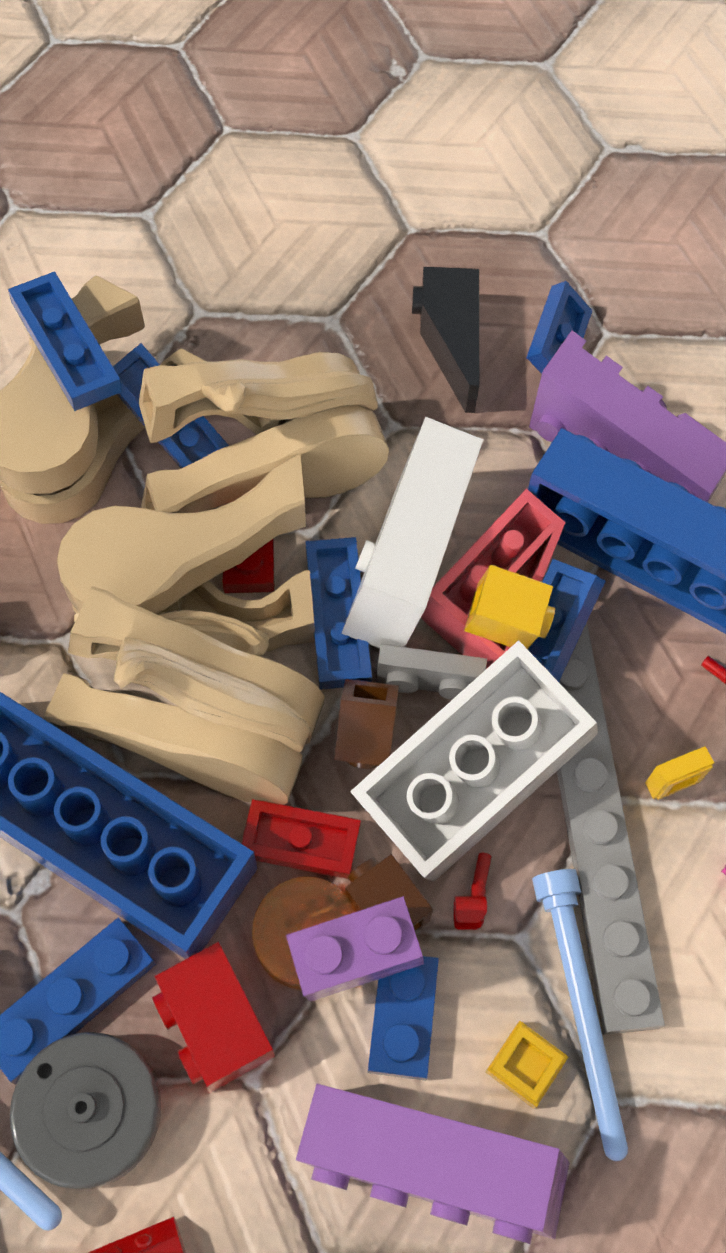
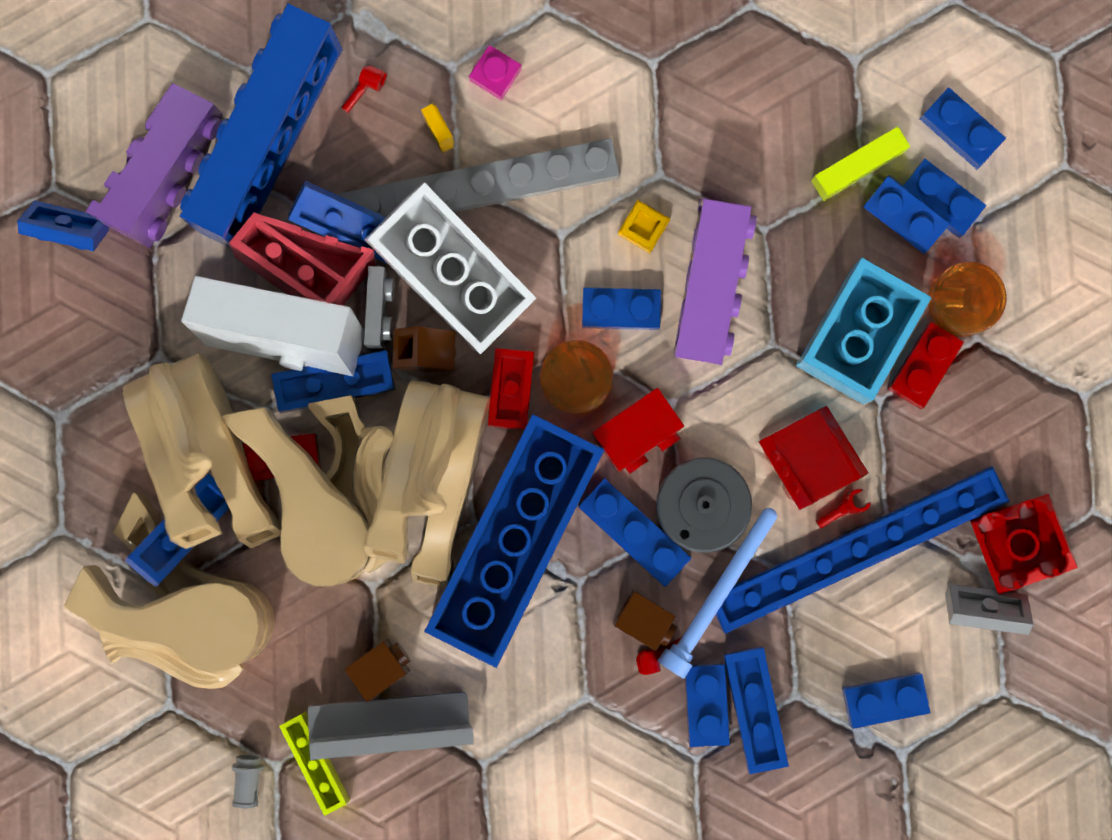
camera: 90 degrees left, 20 degrees up
blue plate [8,271,122,411] -> none
medium lavender brick [286,896,424,1002] -> none
reddish brown brick [345,854,433,932] -> none
black slope [412,267,480,413] -> none
red hand [453,852,492,930] -> none
yellow brick [464,565,555,649] -> none
light blue piece [532,869,628,1161] -> none

